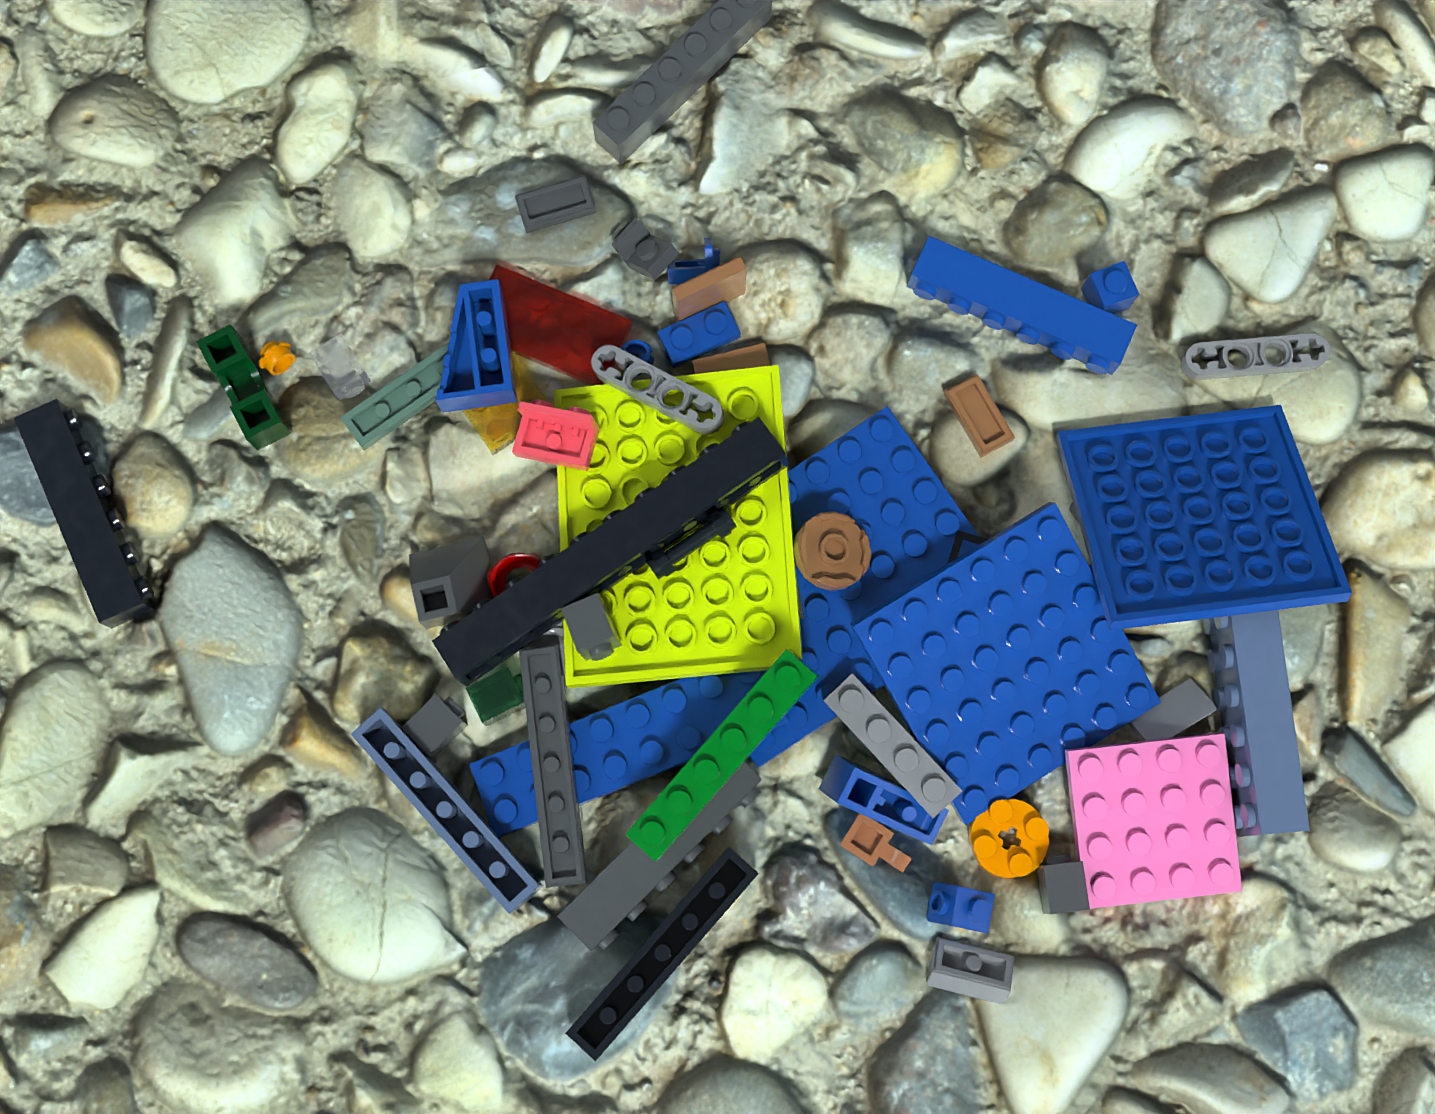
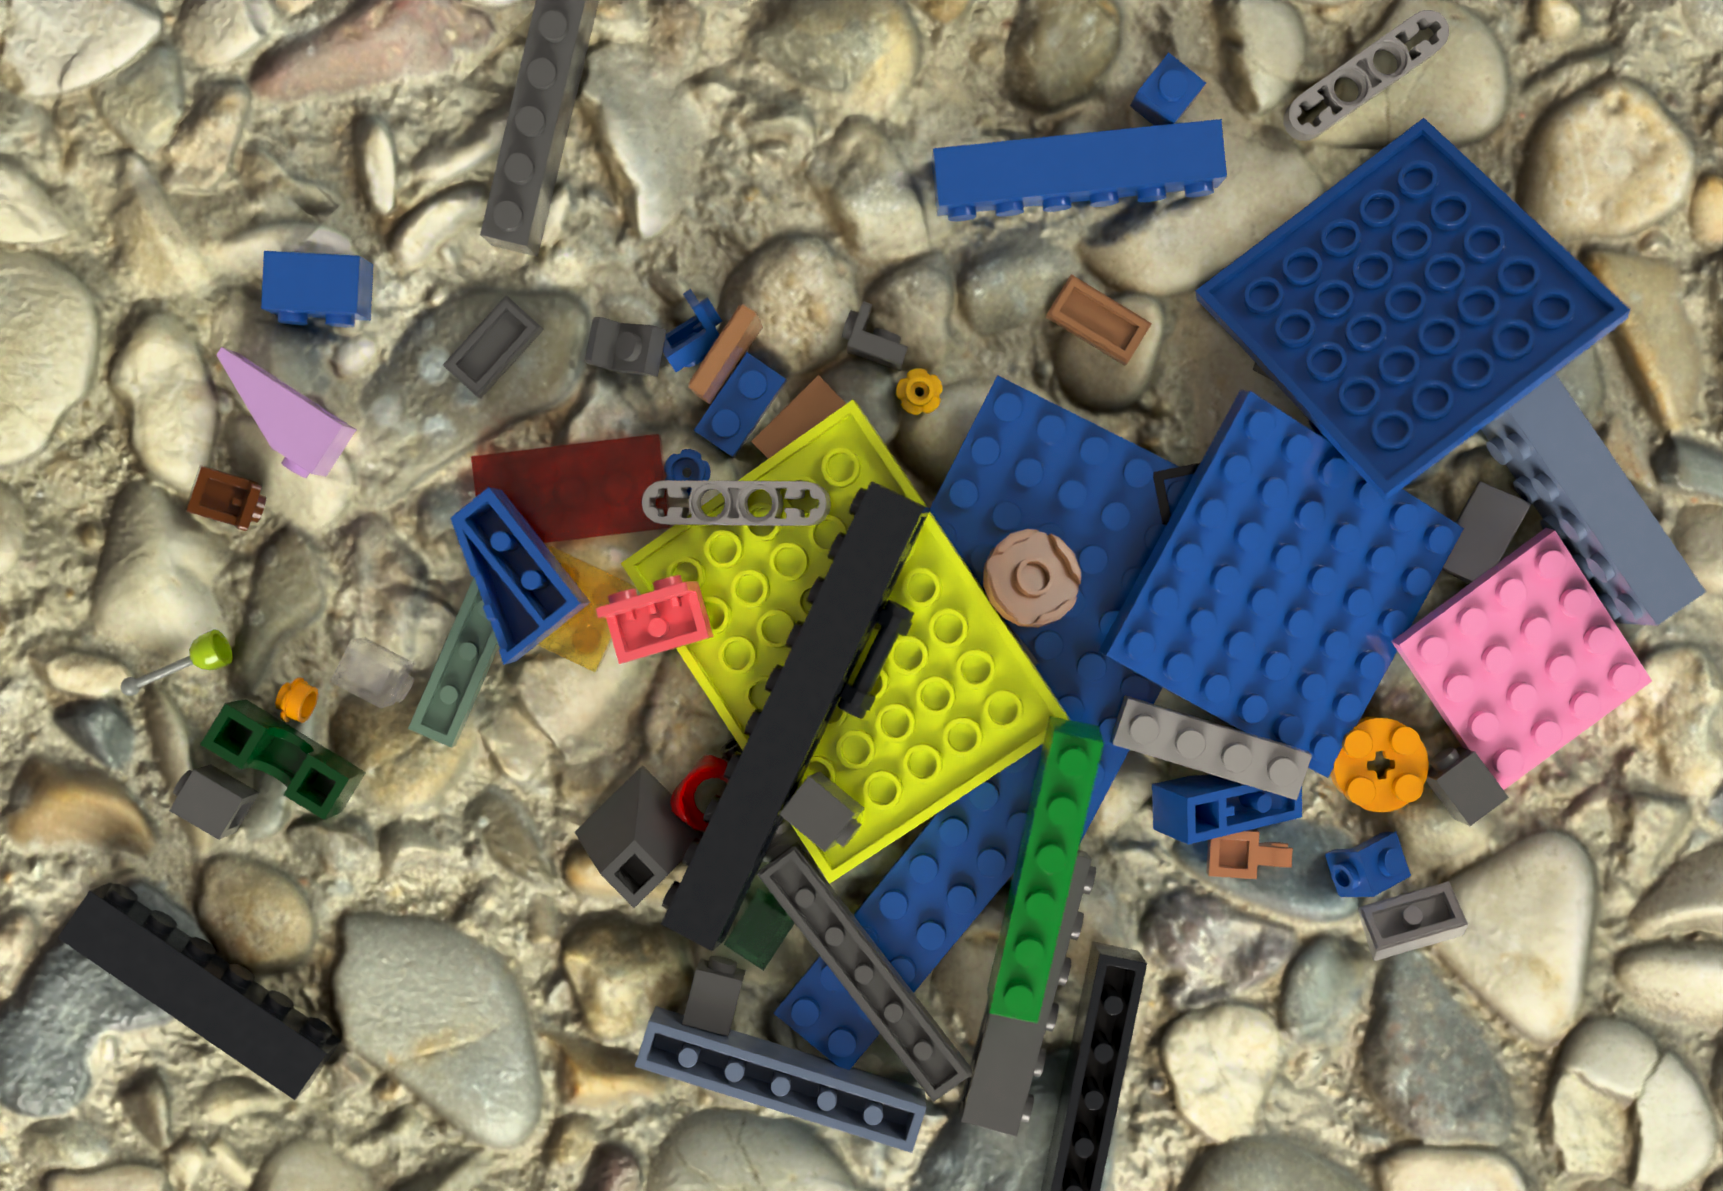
camera: 30 degrees left, 10 degrees up
none -> lime hinge [121,629,233,696]
none -> dark grey brick [169,764,259,840]
none -> reddish brown bracket [185,465,266,531]
none -> lavender slope [217,347,357,478]
none -> blue brick [261,251,374,328]
none -> dark grey bracket [842,301,908,371]
none -> yellow plate [896,368,943,415]

